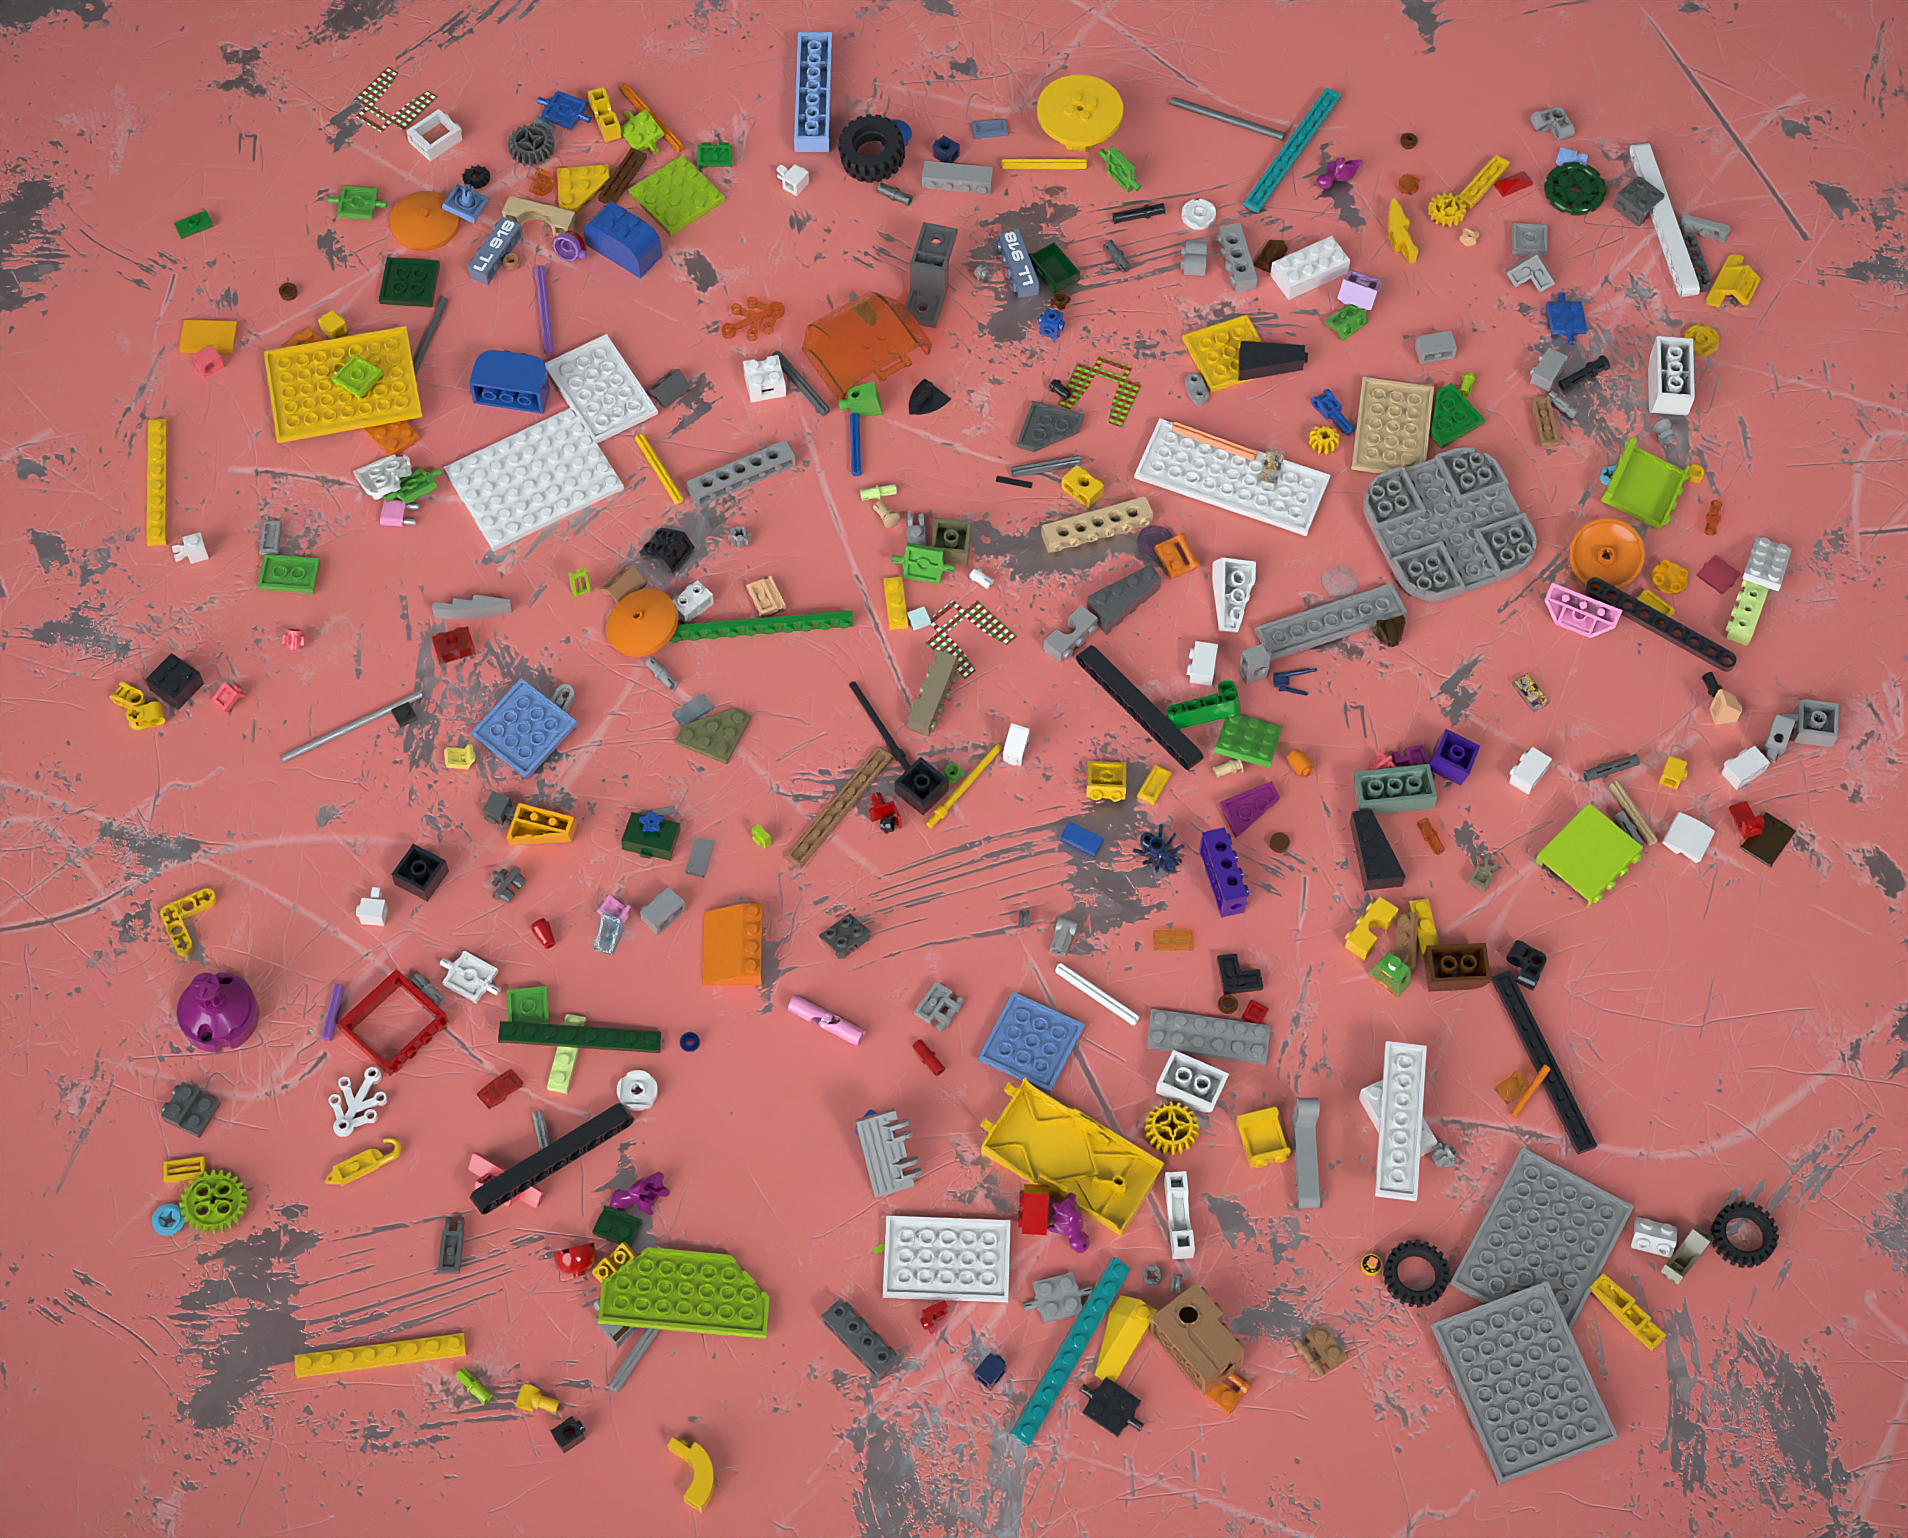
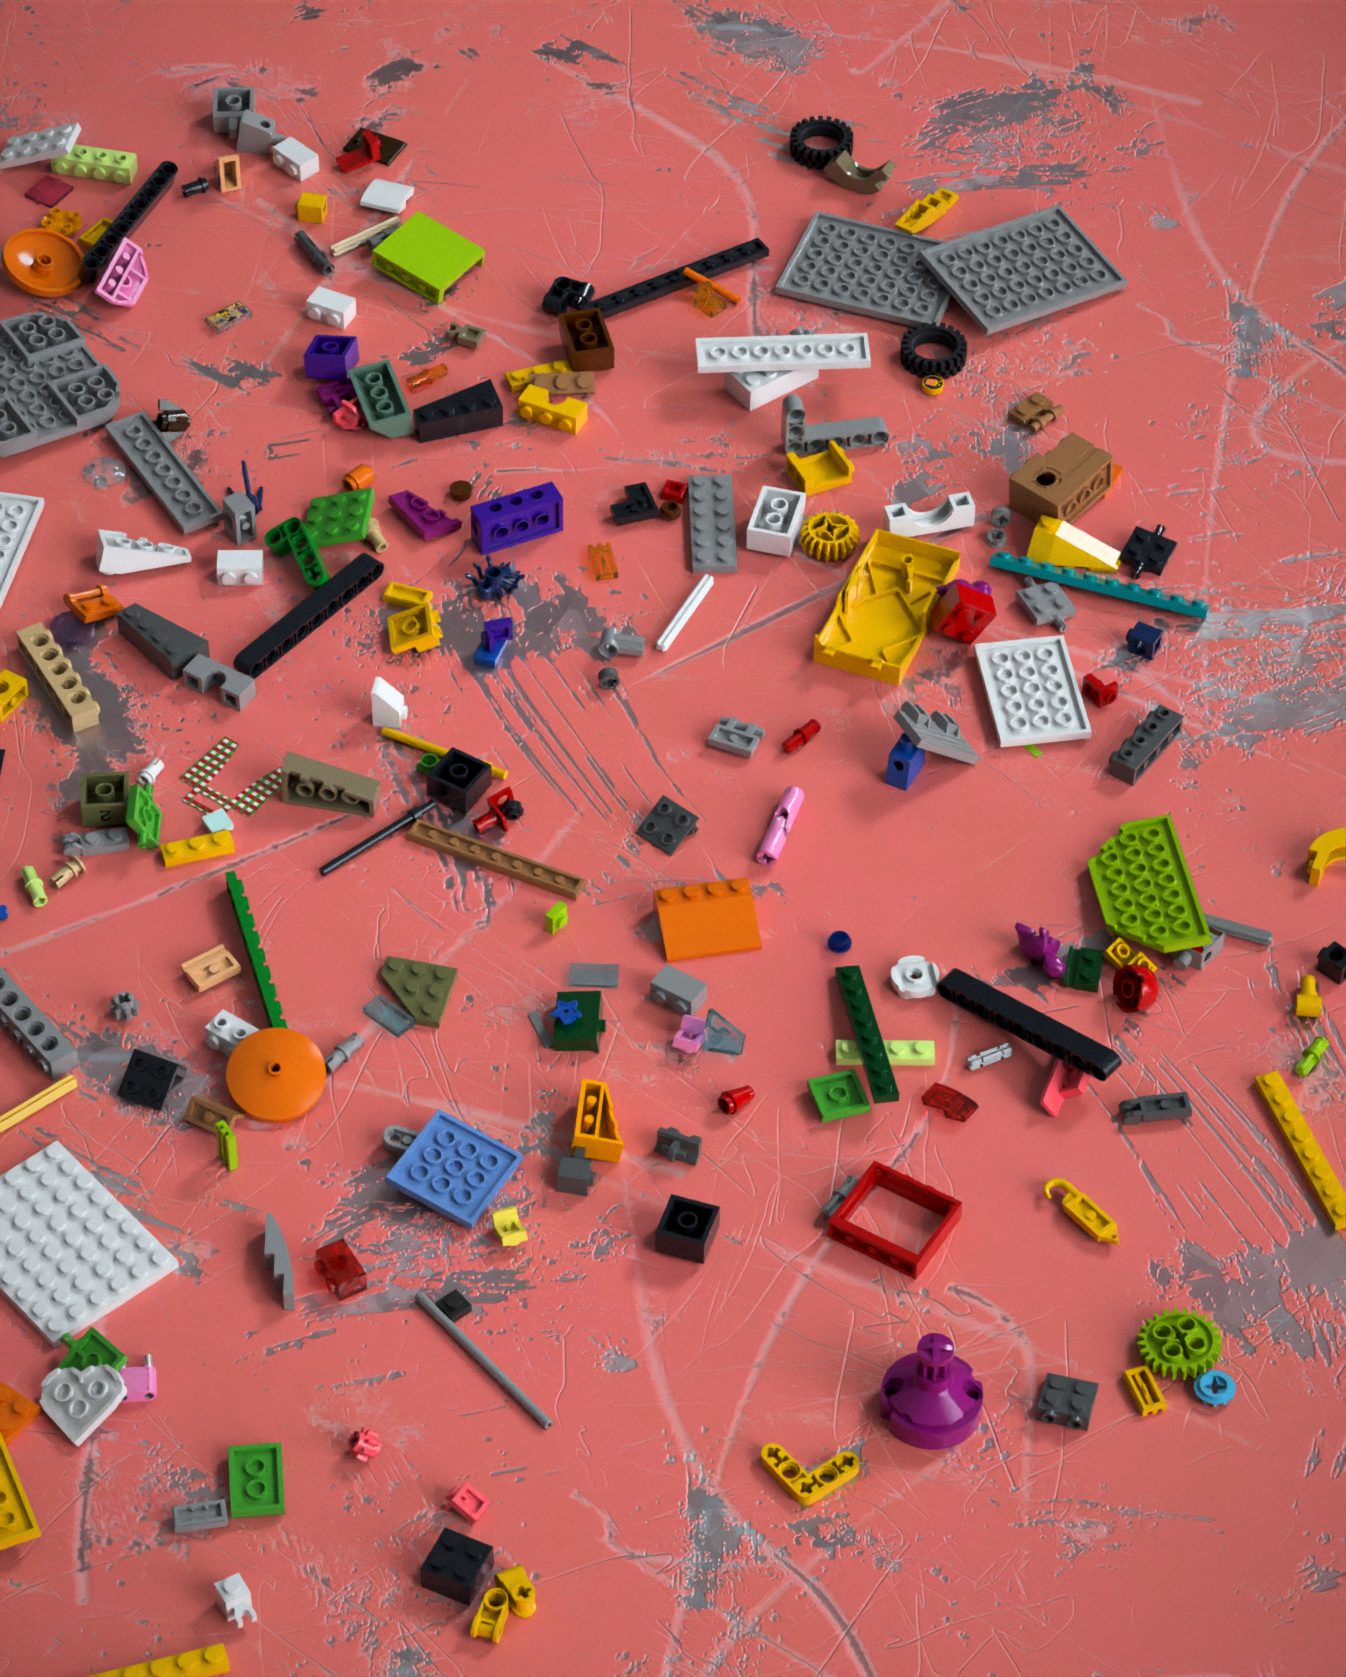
camera: 100 degrees left, 15 degrees down
medium lavender axle [321,984,345,1041] -> none
white plant [328,1067,387,1137] -> none
white brick [356,887,388,926] -> none
white plate [440,951,501,1004] -> none
medium blue plate [978,992,1085,1094] -> none
bright green torso [1369,952,1411,997] -> none
white bracket [1631,1217,1677,1258] -> none
none -> dark purple bracket [481,617,513,653]

